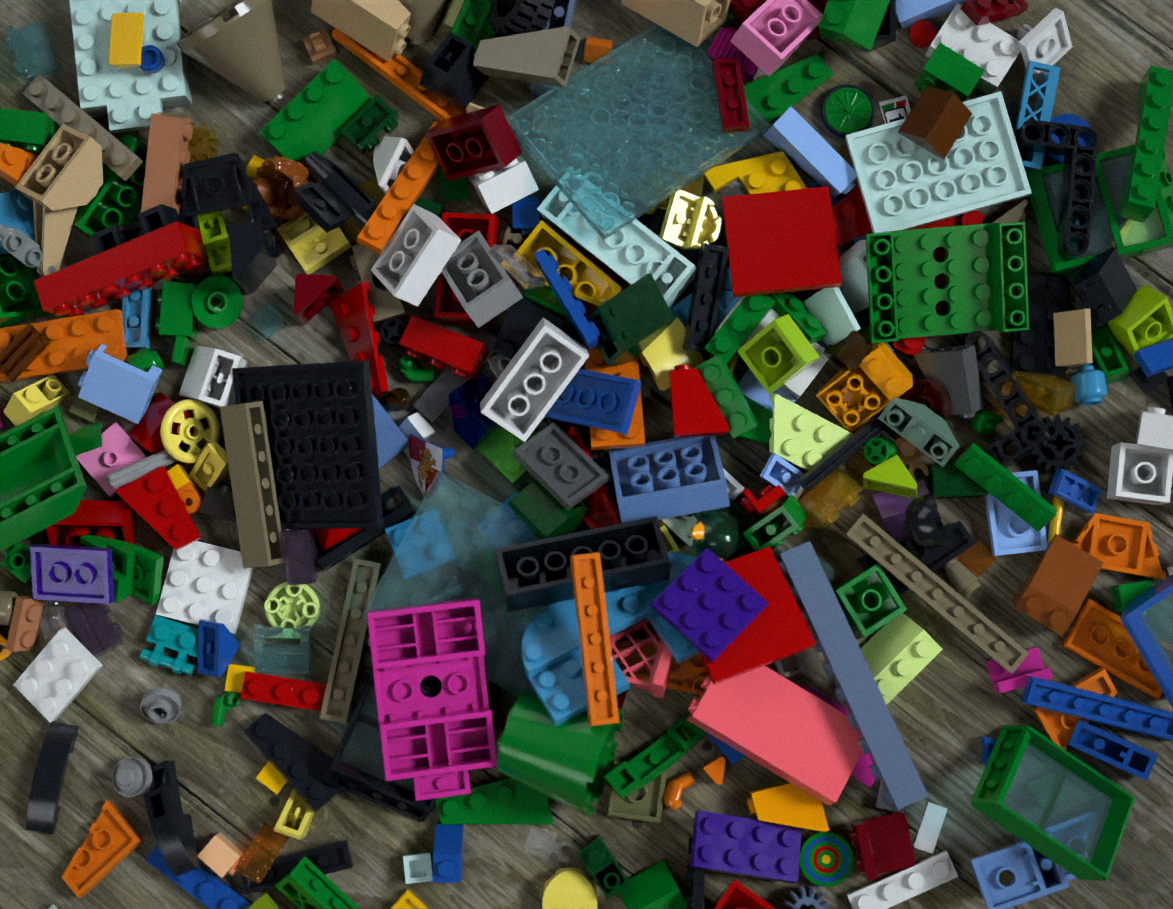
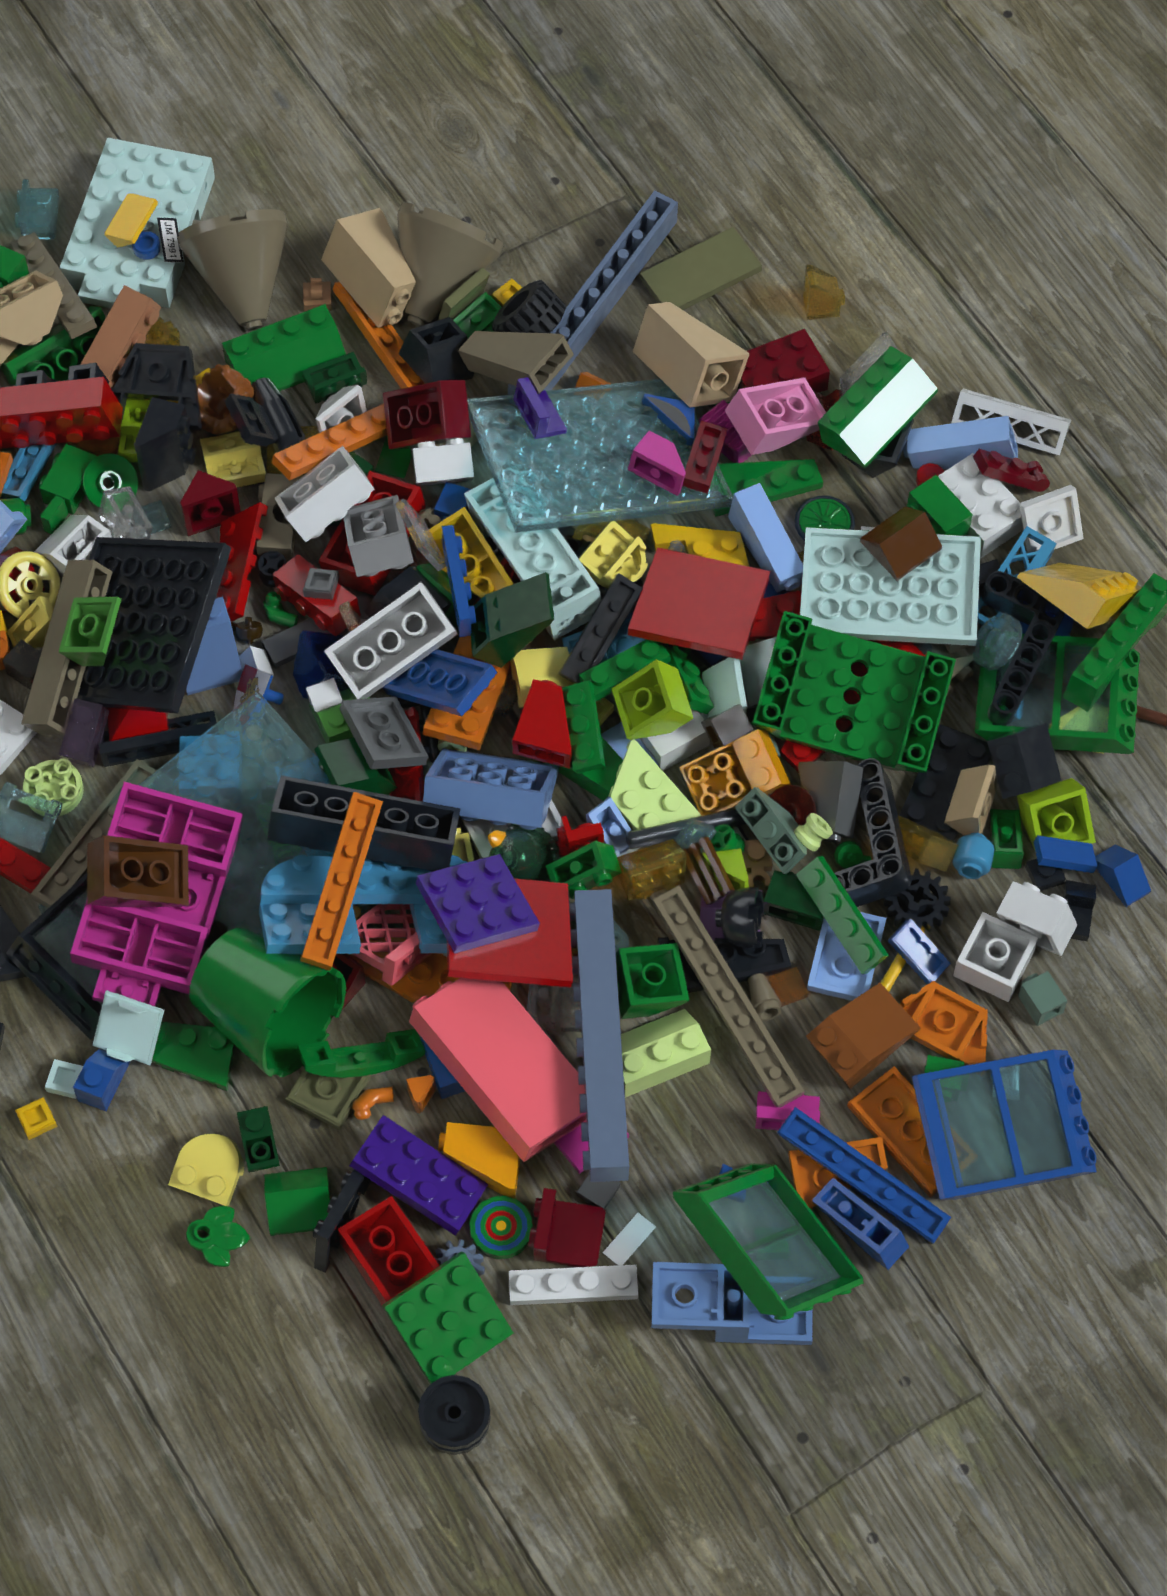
camera: 20 degrees right, 20 degrees down
clear plate [523,824,574,862] -> none
none -> bright green slope [59,597,121,666]
none -> reddish brown slope [87,835,189,907]
none -> light aqua piece [92,990,165,1065]
none -> clear brick [98,486,153,539]
none -> sticker [157,218,184,262]
none -> dark grey tile [303,568,340,600]
none -> white slope [306,678,342,712]
none -> clear orange tile [339,601,362,632]
none -> dark purple panel [513,377,567,439]
none -> dark pink slope [628,430,686,496]
none -> blue tile [642,393,695,446]
none -> clear light blue tile [674,817,717,852]
none -> reddish brown tile [680,837,735,905]
none -> yellowish green wheel [794,813,833,851]
none -> clear light blue tile [973,613,1022,670]
none -> yellow slope [1017,563,1142,629]

